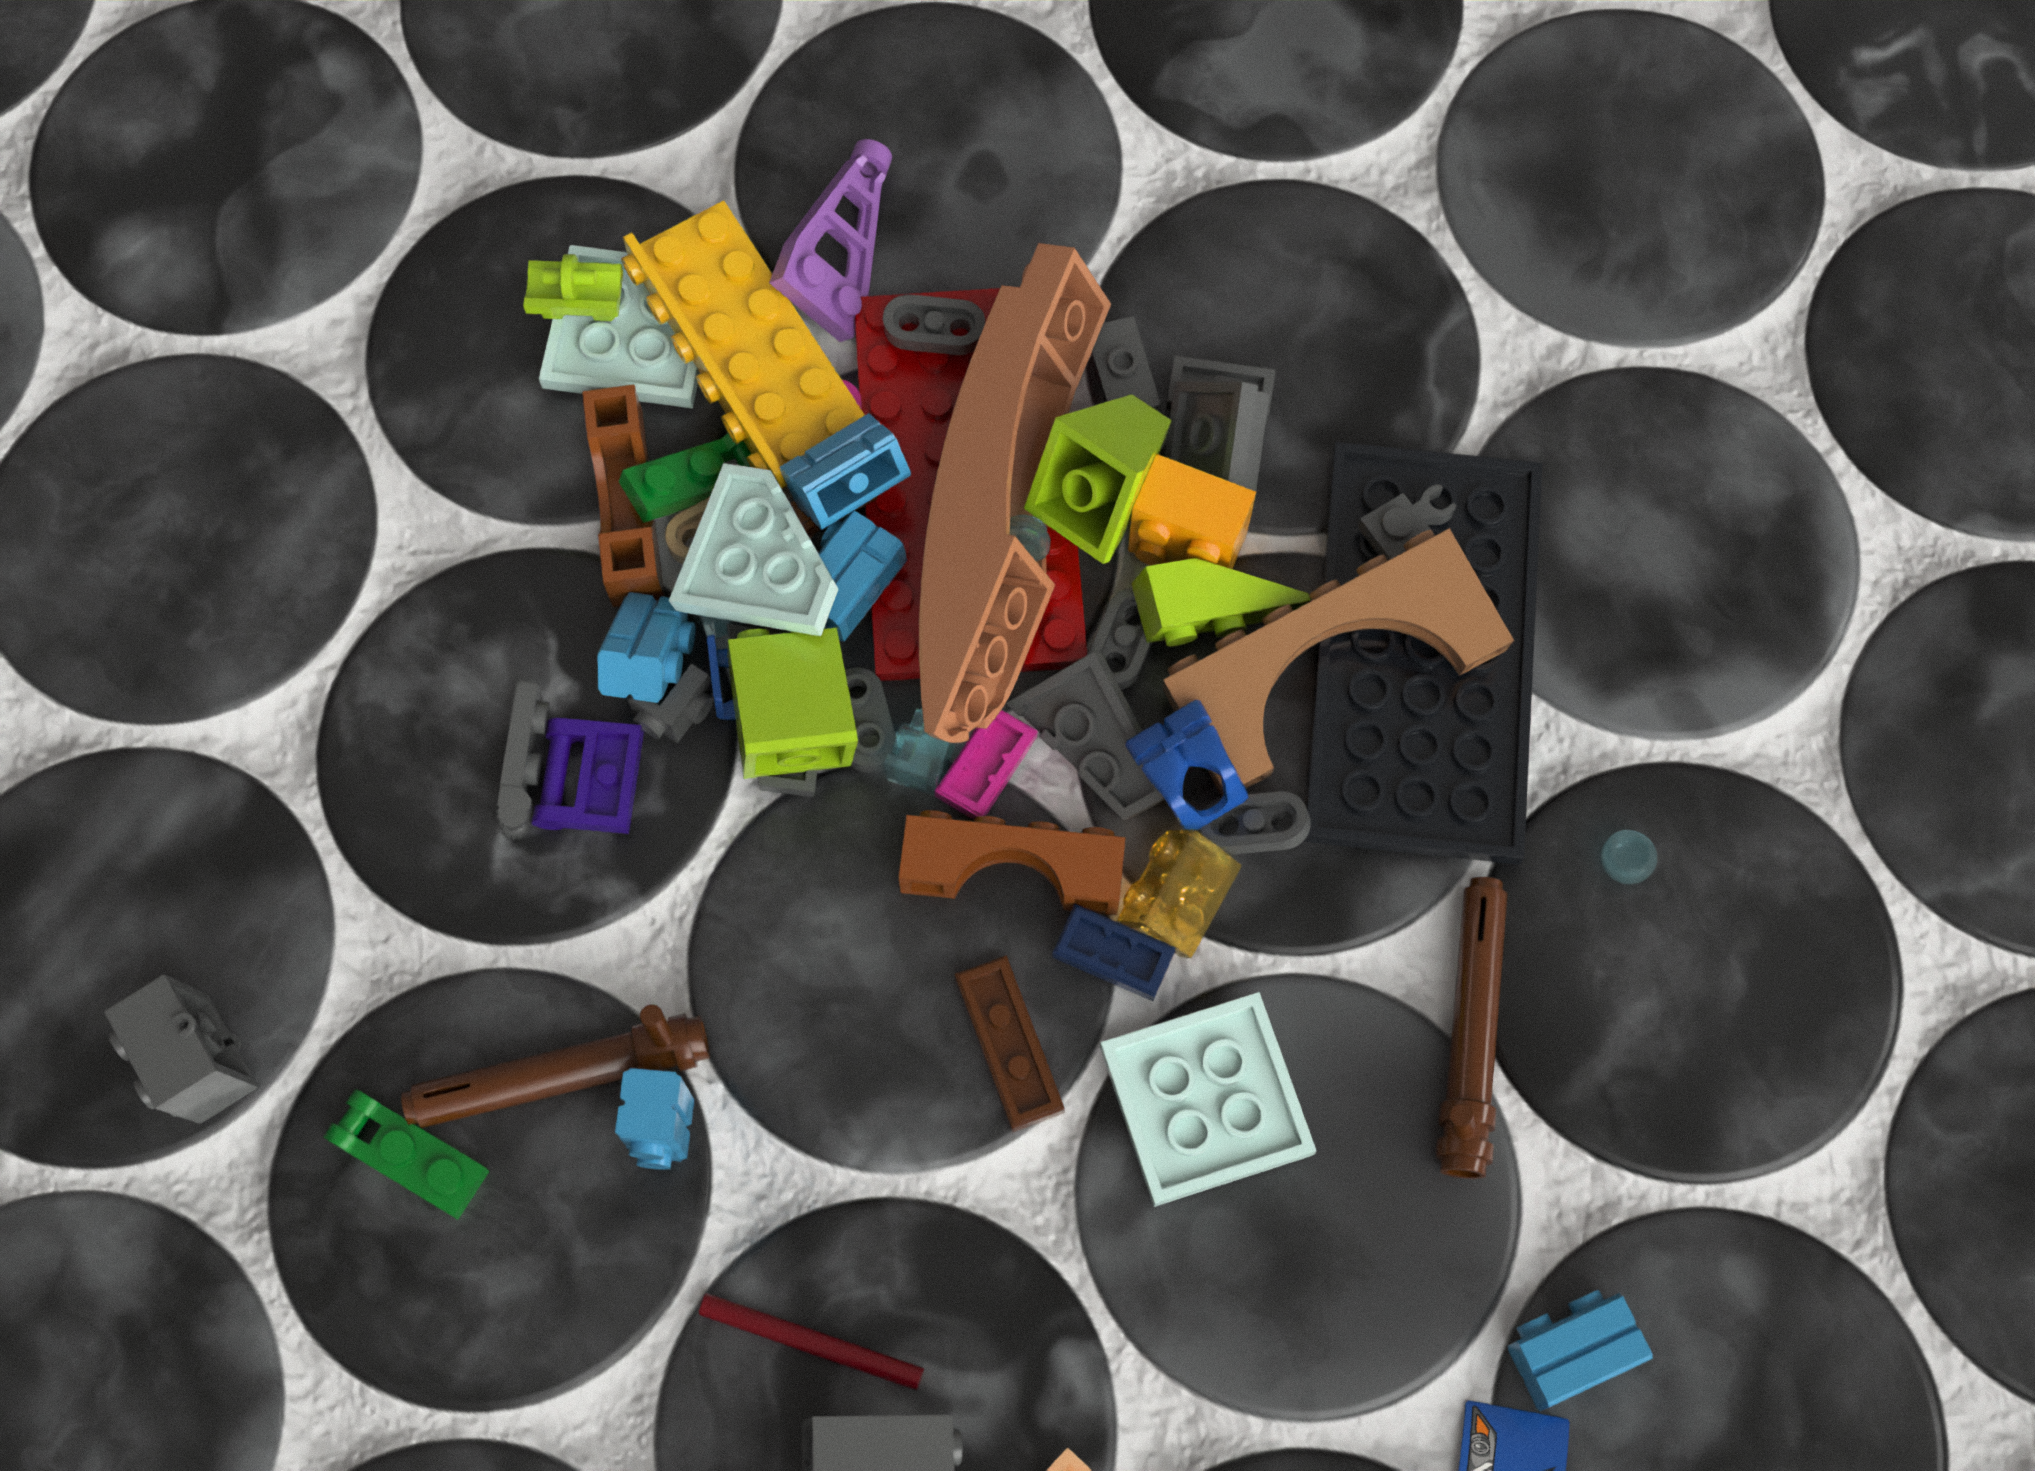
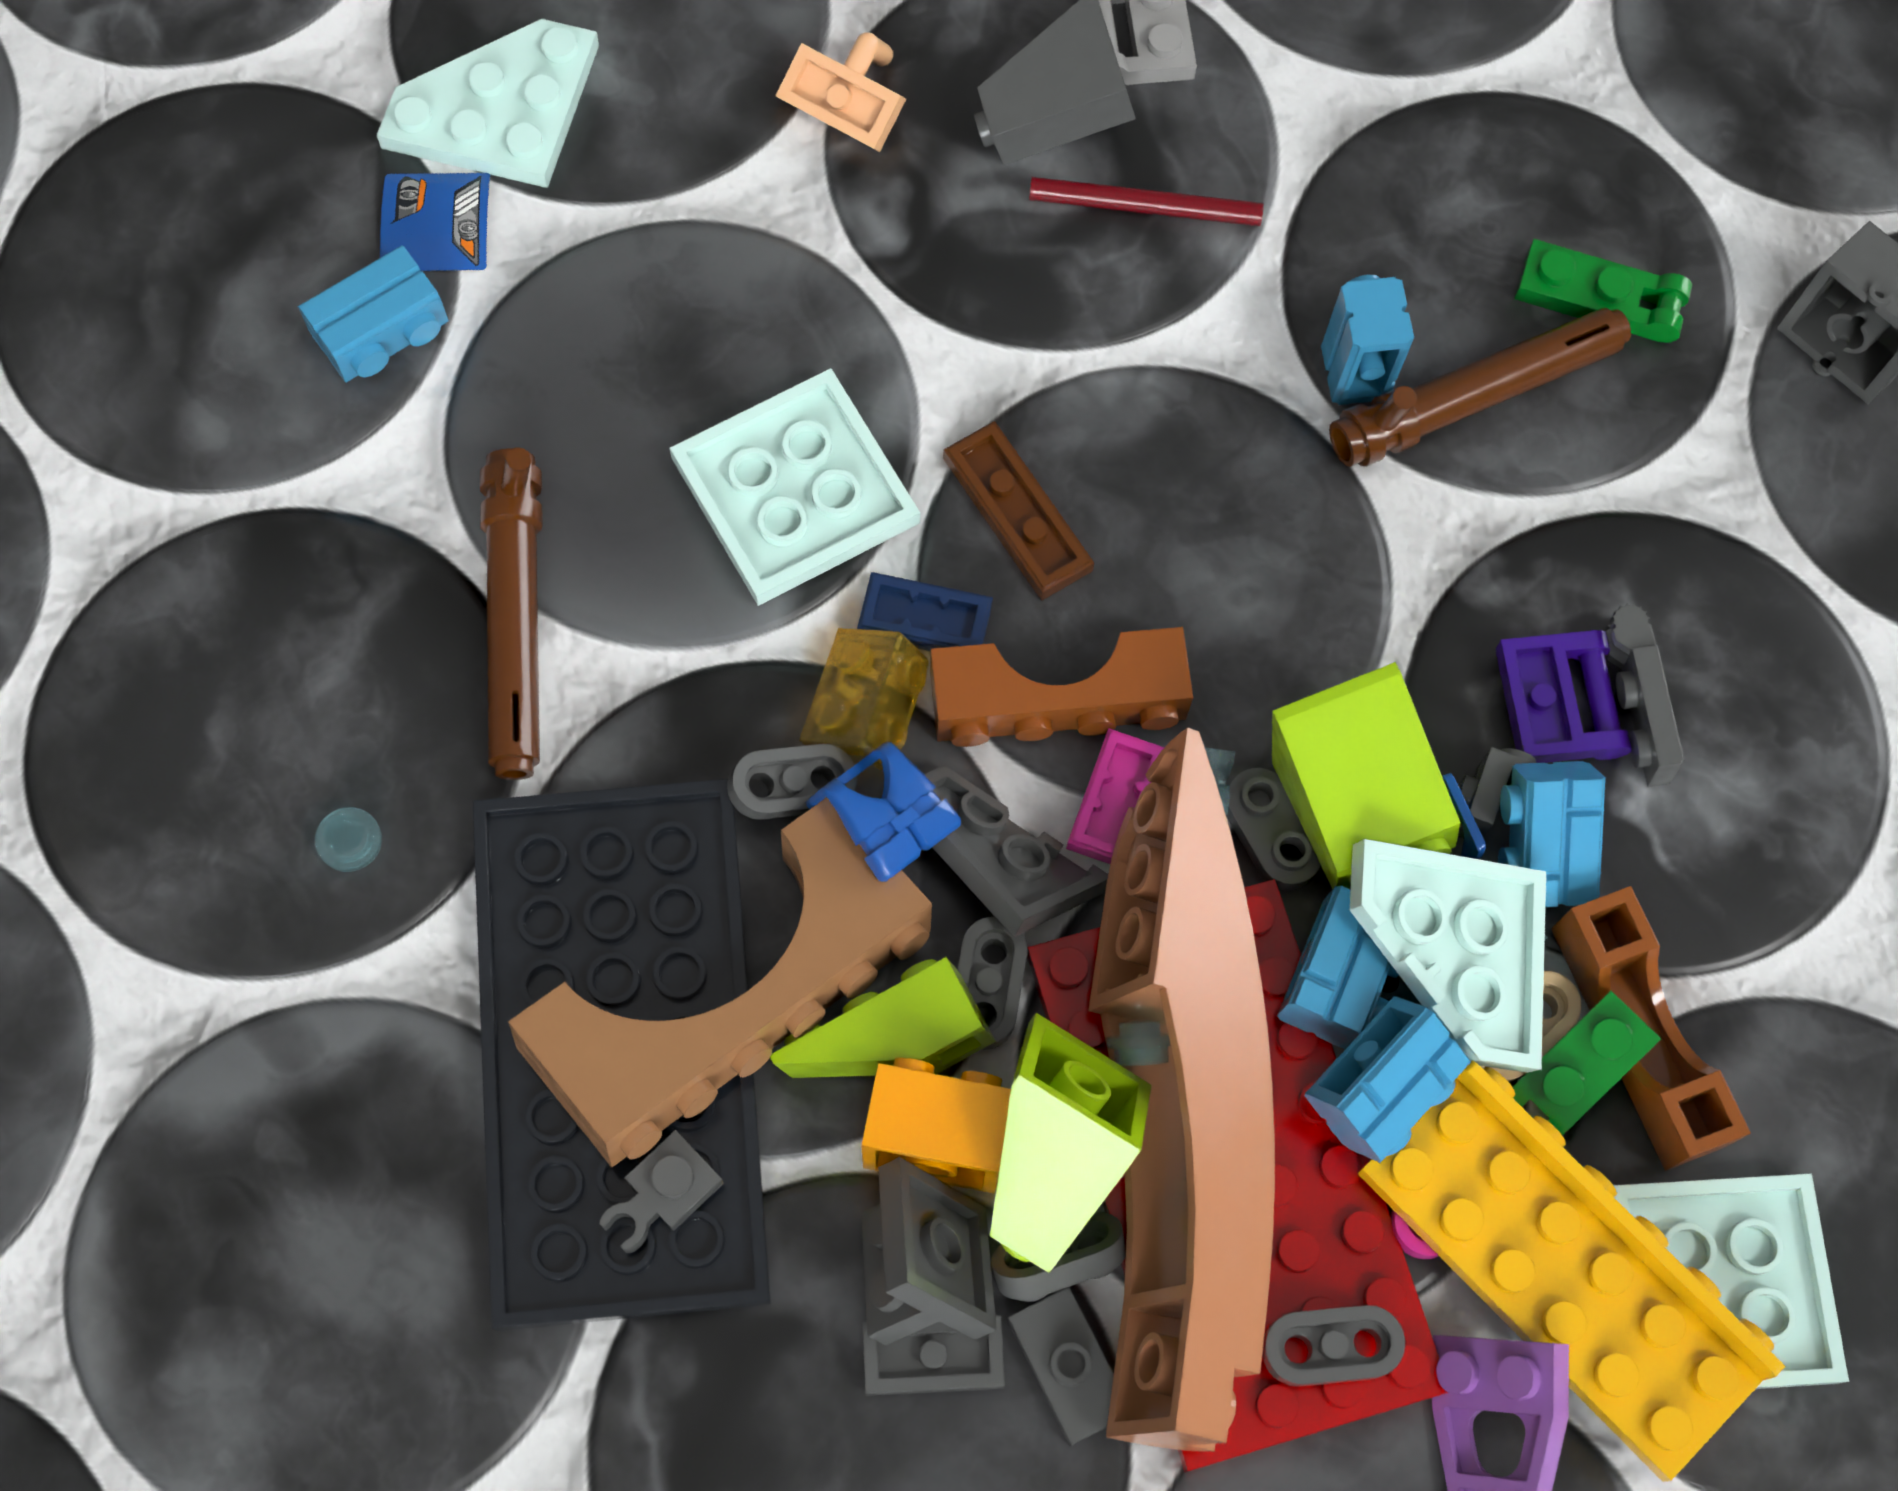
camera: 165 degrees right, 0 degrees up
lime hips [523,254,623,321] -> none

